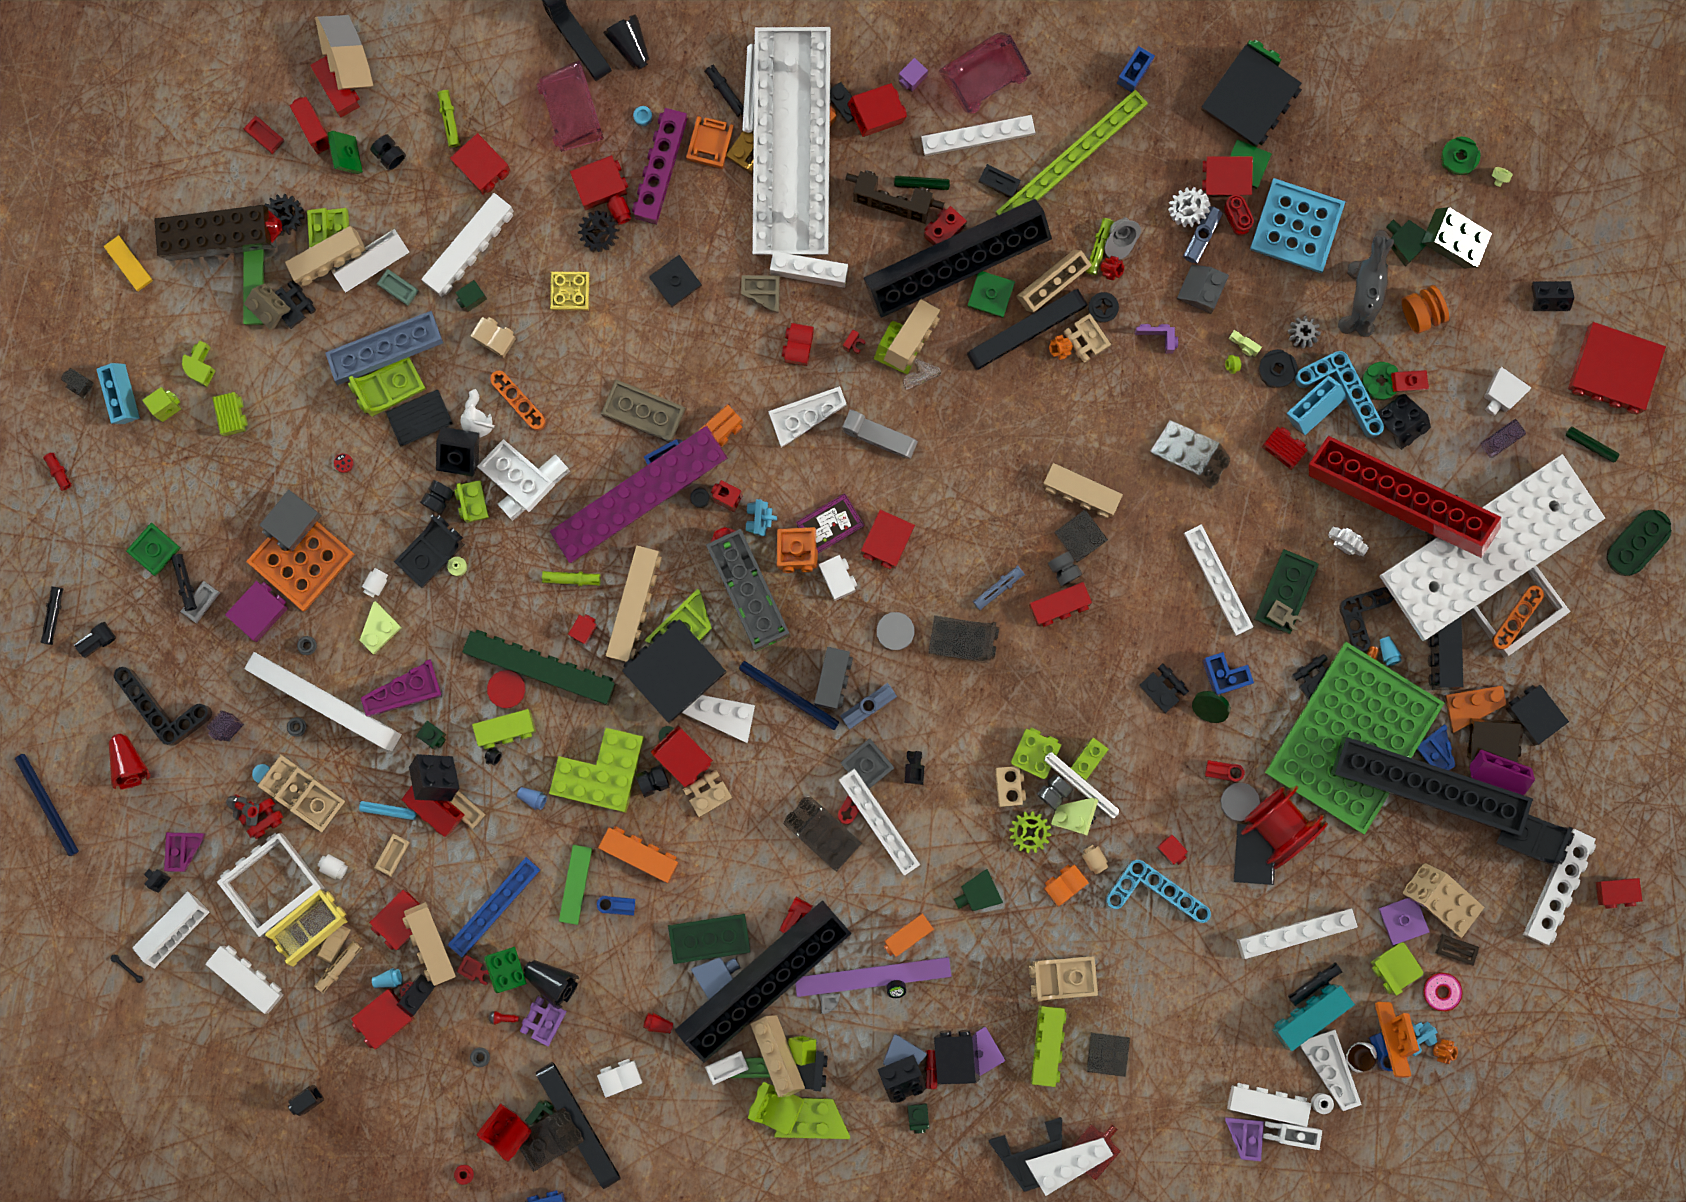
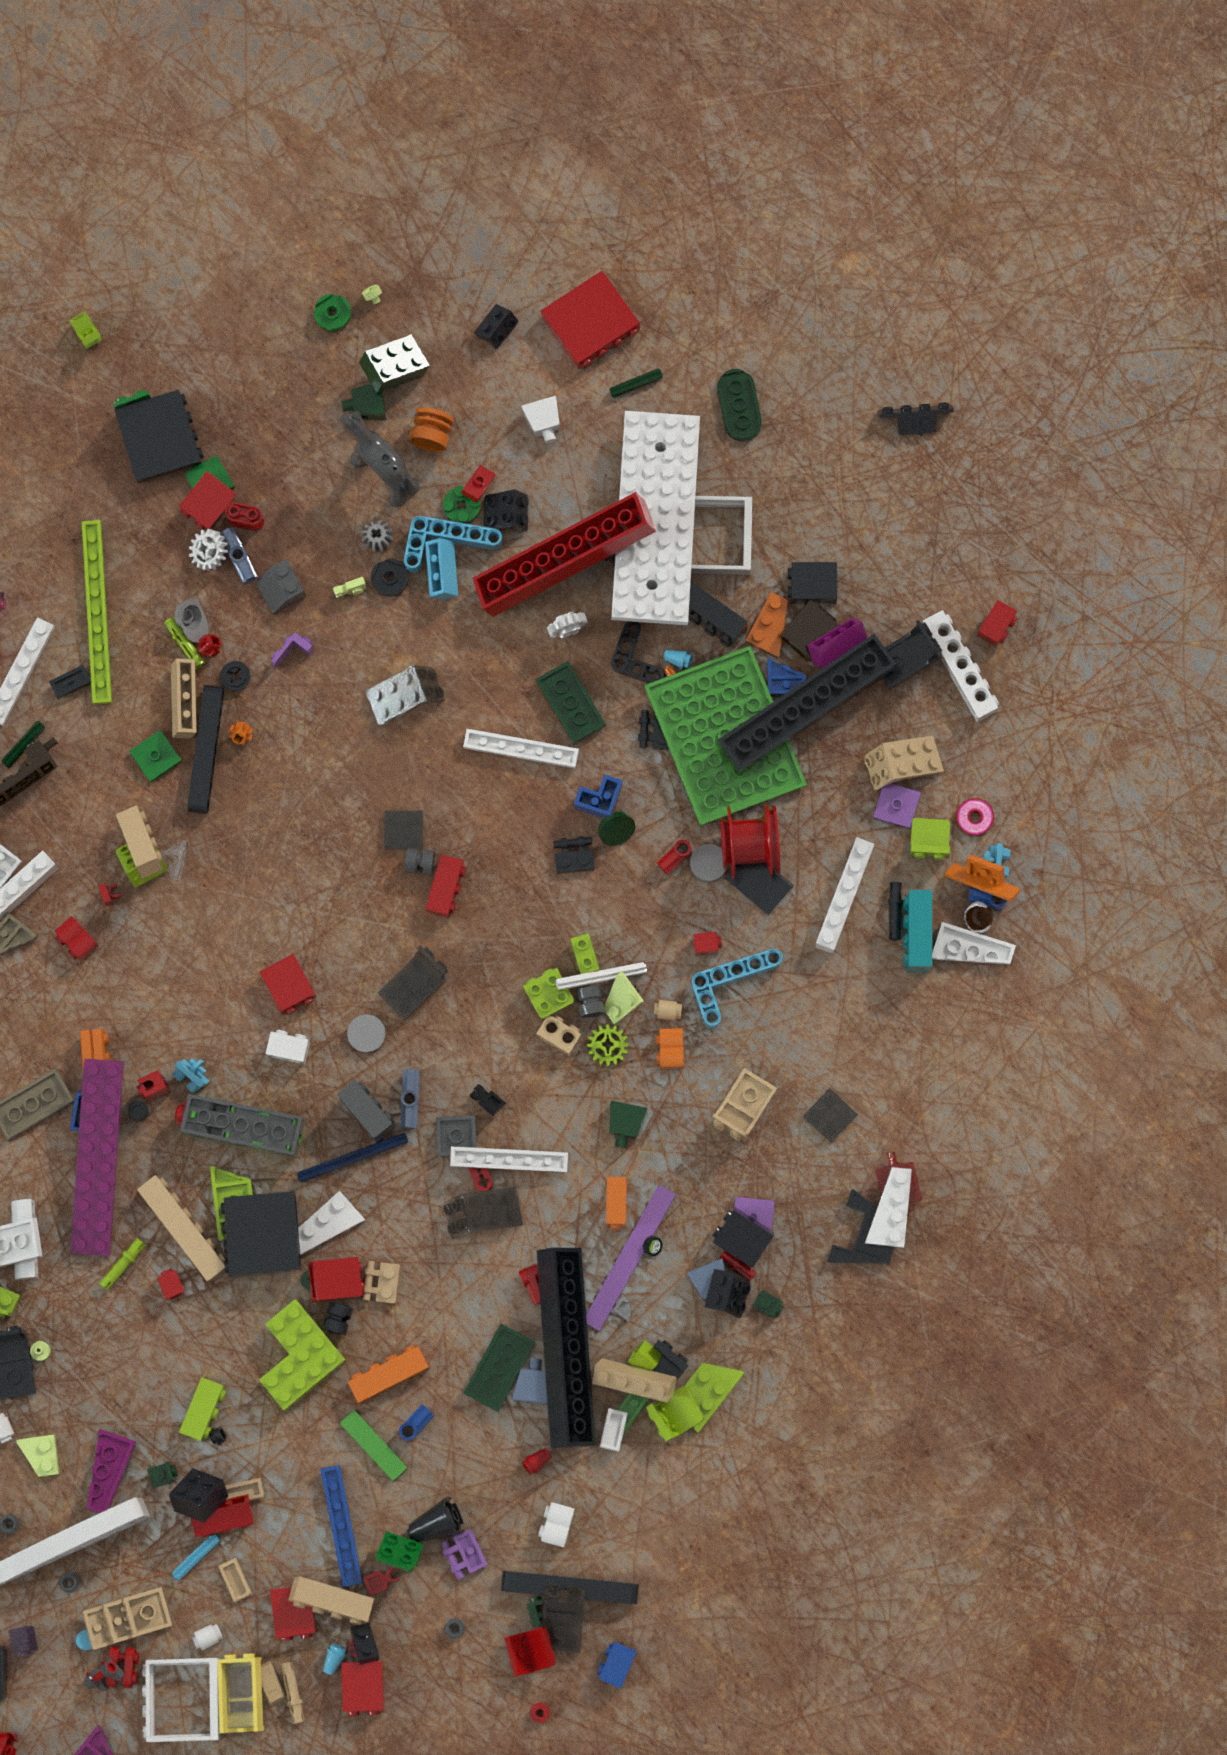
camera: 50 degrees left, 5 degrees down
dark green brick [462,629,616,706] -> none
red tile [487,670,526,708] -> none
red piece [488,1011,519,1025] -> none
medium blue cone [517,787,547,810] -> none
white wing [768,386,847,448] -> none
orange plate [777,527,818,573] -> none
tile [796,493,865,554] -> none
light grey beam [842,410,918,459] -> none
black brick [863,199,1052,318] -> none
red brick [924,206,967,245] -> none
sand blue pin [973,565,1025,610] -> none
lime wedge [1031,1005,1067,1087] -> none
tan brick [1042,463,1123,518] -> none
tan plate [1063,314,1111,363] -> none
blue brick [1117,46,1155,93] -> none
lime plate [1225,355,1241,374] -> none
medium lavender wing [1225,1117,1264,1161] -> none
white brick [1227,1083,1312,1127] -> none
medium azure piece [1250,178,1345,274] -> none
red brick [1261,426,1308,470] -> none
white hinge [1263,1121,1322,1150] -> none
dark tan plate [1266,600,1303,631] -> none
white brick [1311,1093,1334,1114] -> none
orange gear [1433,1039,1458,1064] -> none
dark brown tile [1435,934,1479,966] -> none
clear purple brick [1480,419,1526,458] -> none
orange beam [1492,586,1544,650] -> none

